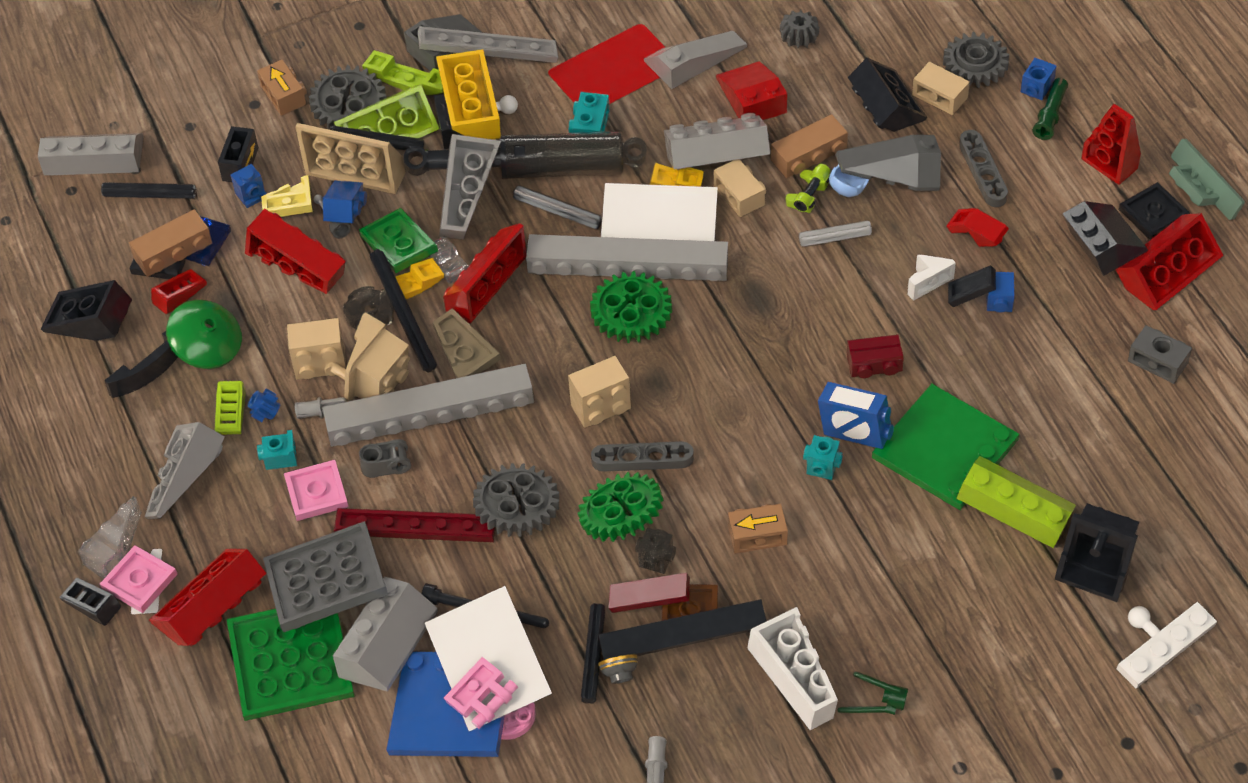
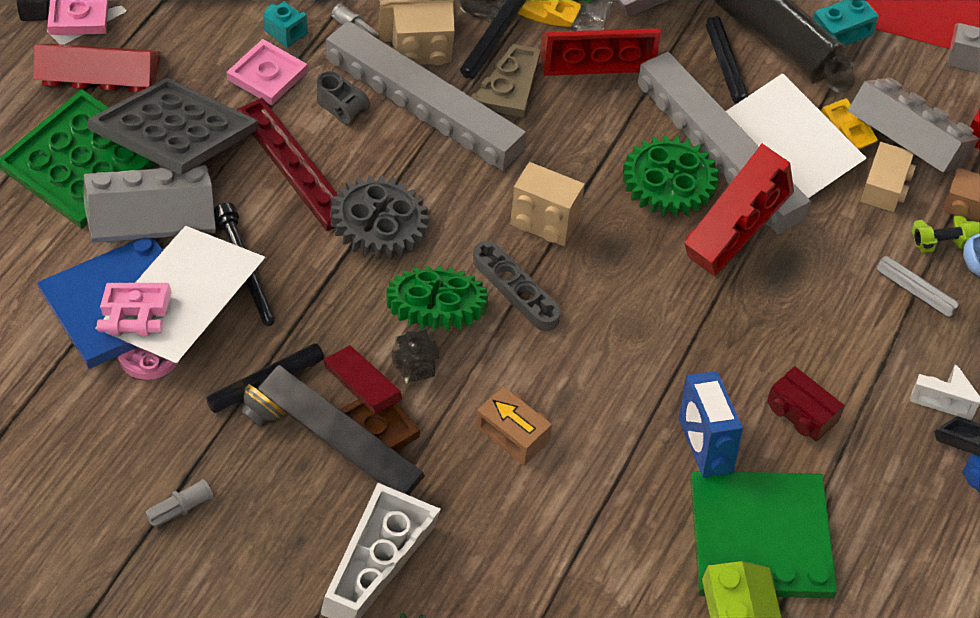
camera: 45 degrees right, 0 degrees up
teal brick [803,435,843,480] -> none
none -> red wedge [684,143,794,276]

